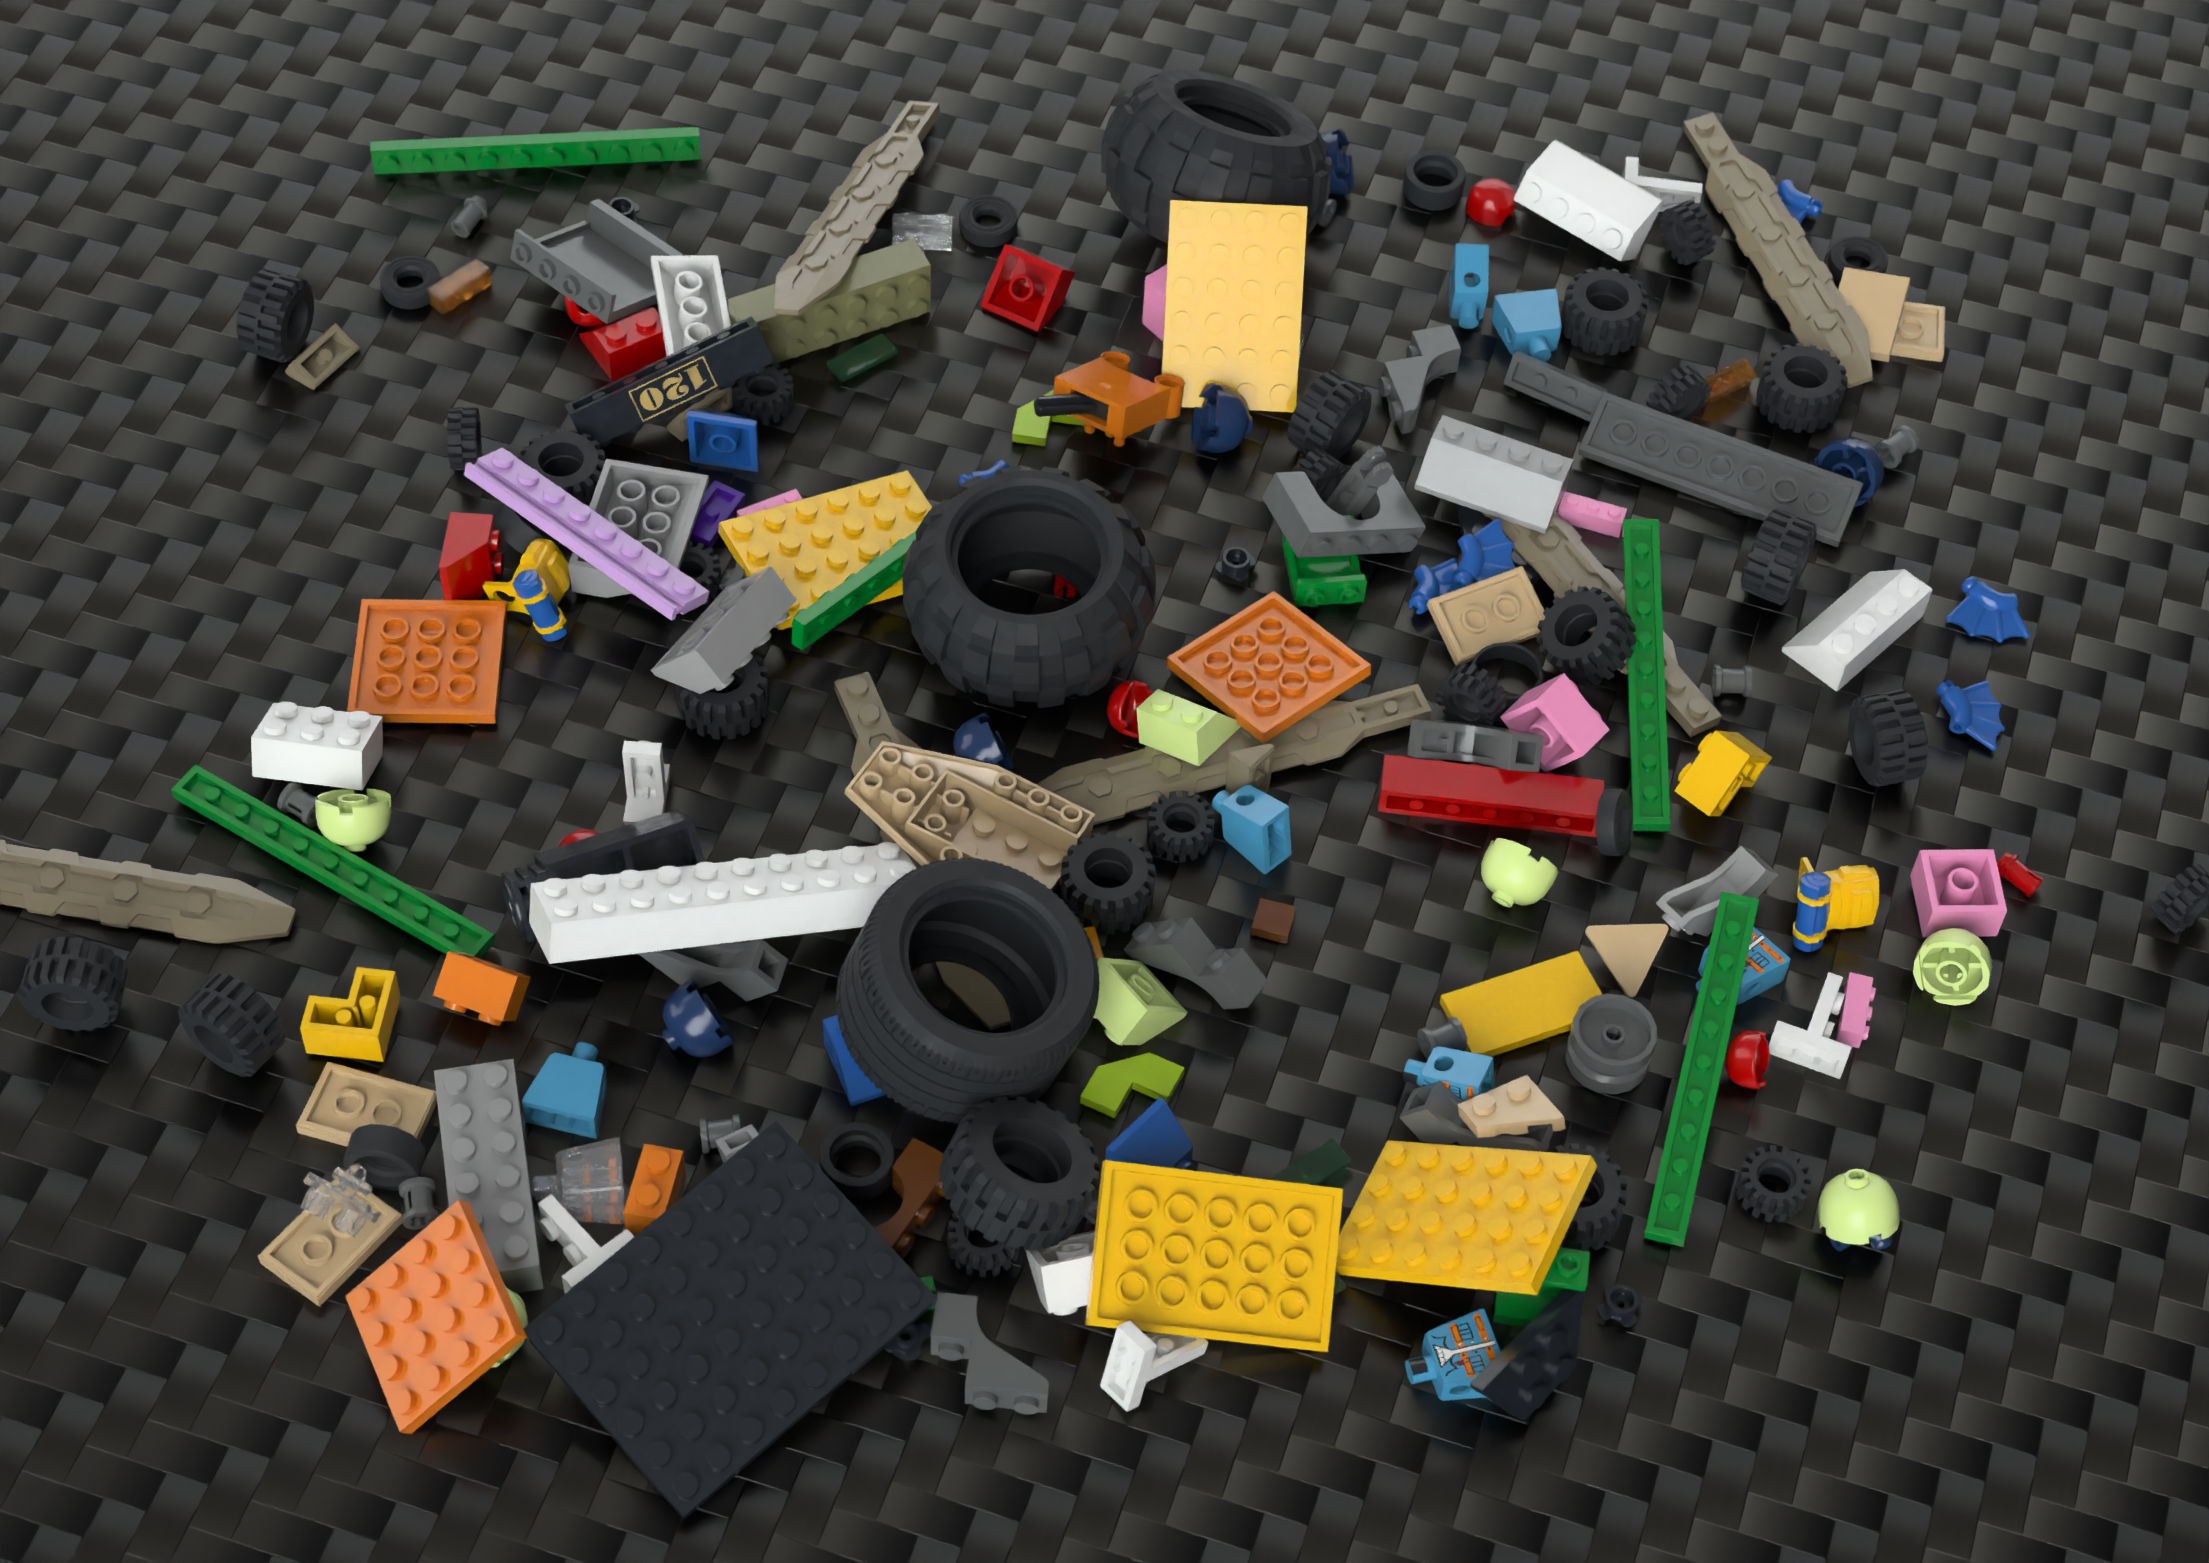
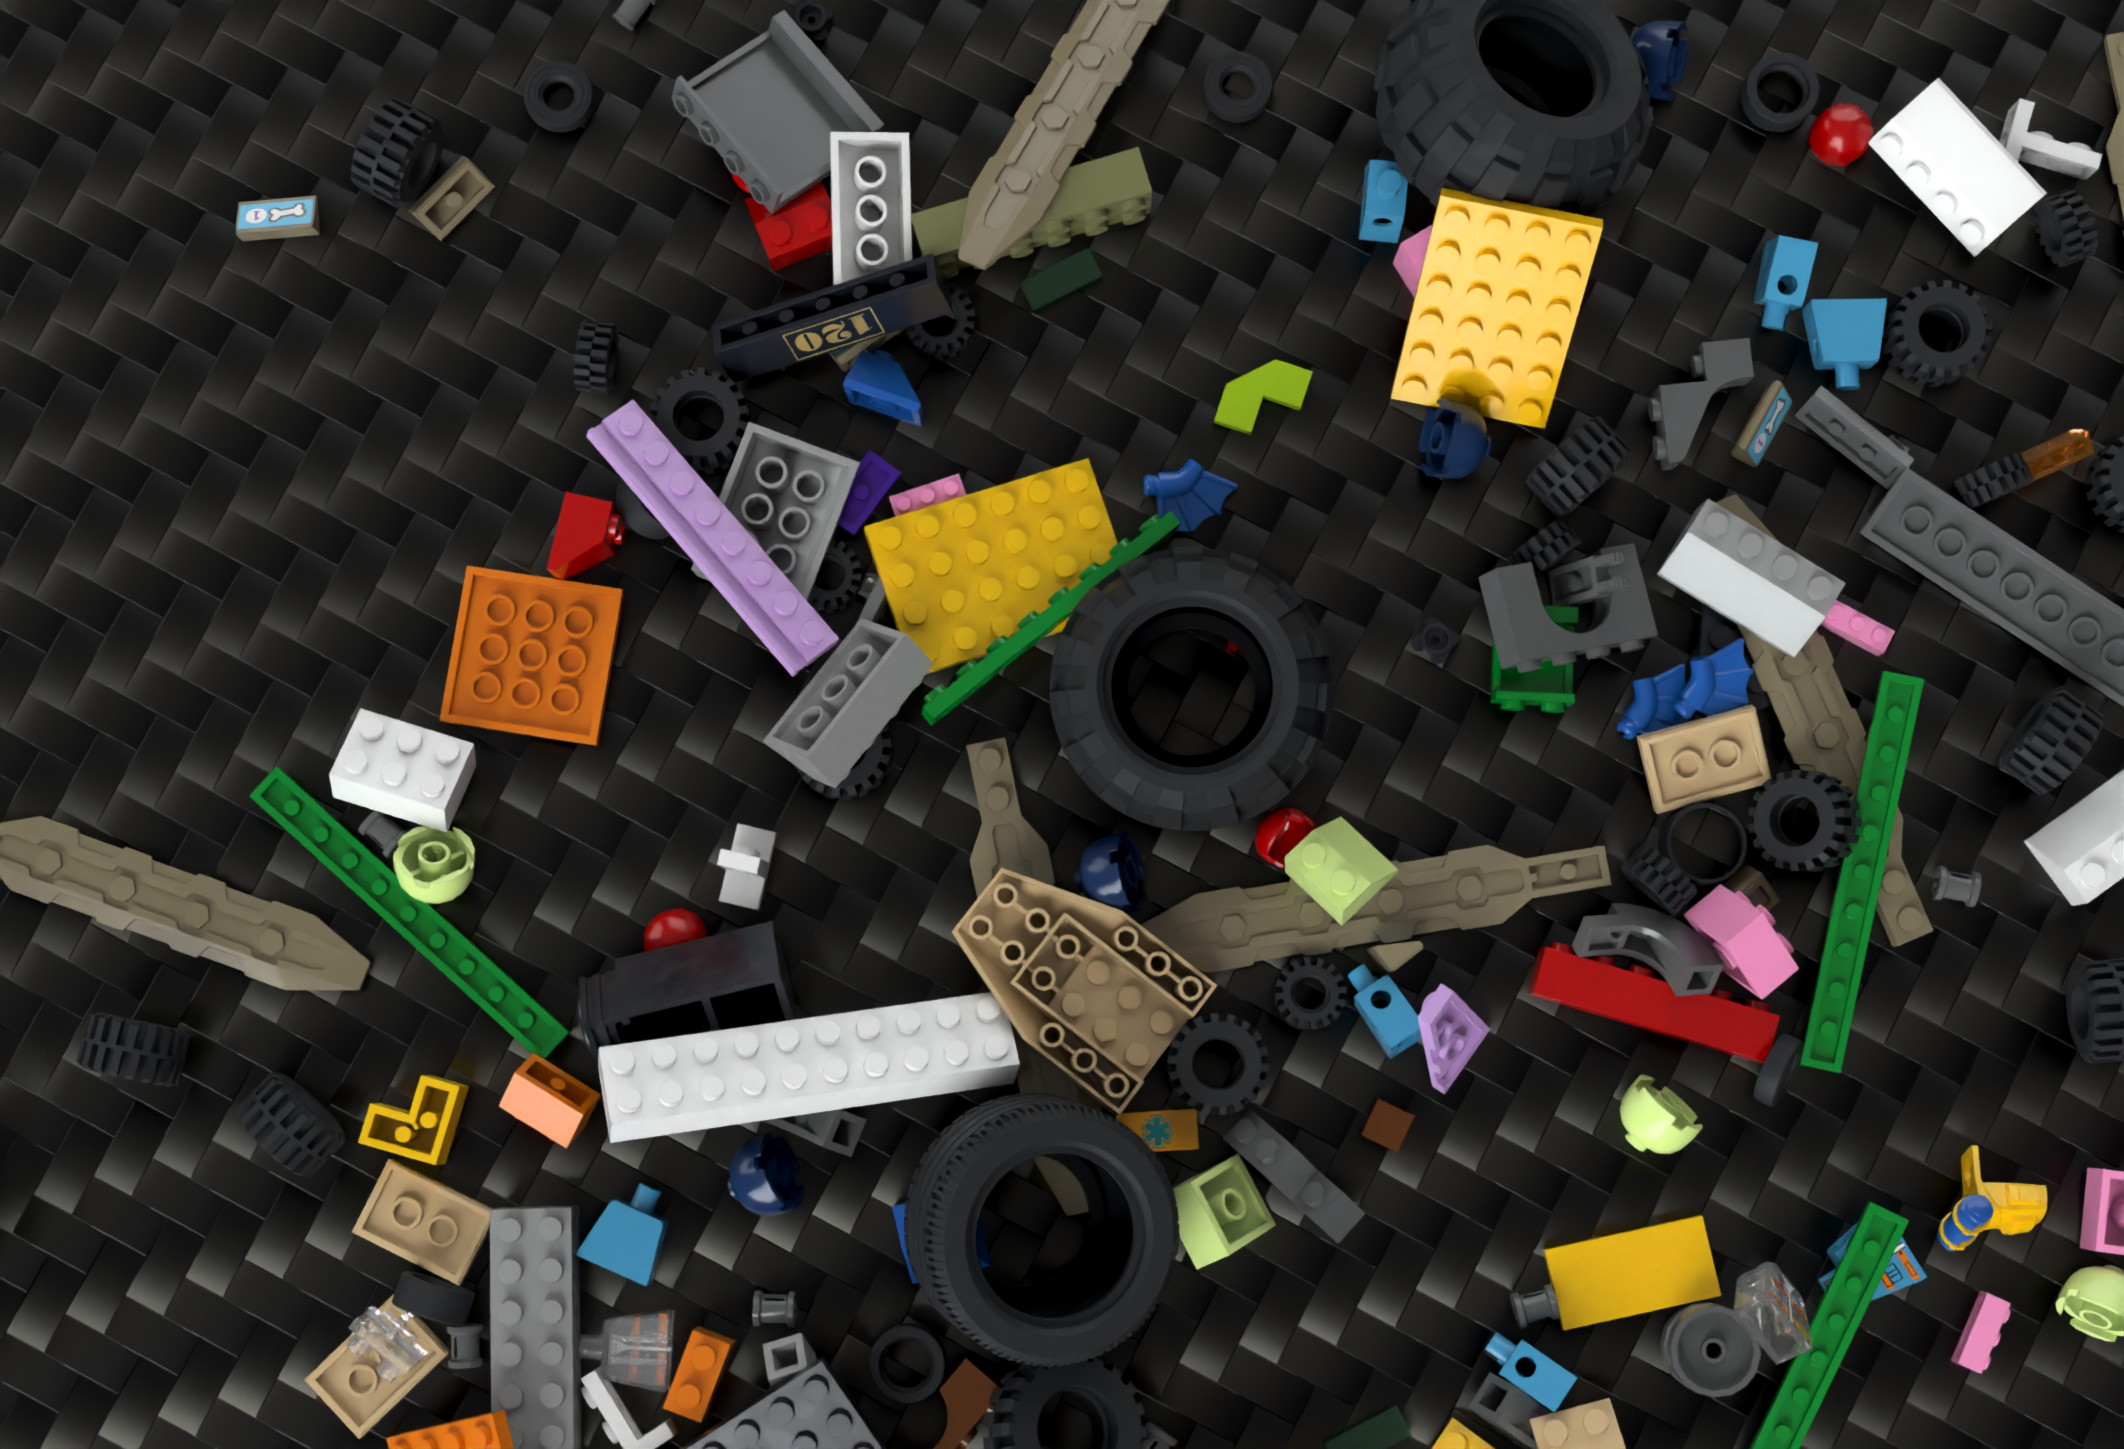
camera: 15 degrees right, 30 degrees up
clear orange piece [427,258,492,315] -> none
yellow piece [482,539,571,642] -> none
clear hips [892,212,953,253] -> none
red slope [980,244,1075,332] -> none
orange piece [1034,351,1185,447] -> none
lime tile [1080,1052,1184,1118] -> none
blue slope [1106,1098,1194,1171] -> none
orange plate [1167,591,1371,744] -> none
tan piece [1585,924,1669,998] -> none
light grey arch [1656,845,1779,937] -> none
yellow brick [1674,730,1772,817] -> none
red hair [1725,1030,1770,1090] -> none
white bracket [1769,972,1852,1079] -> none
none -> slope [236,196,320,241]
none -> dark azure torso [1359,160,1408,243]
none -> lavender wing [1418,983,1490,1095]
none -> slope [1731,380,1792,467]
none -> clear torso [1734,1262,1813,1365]

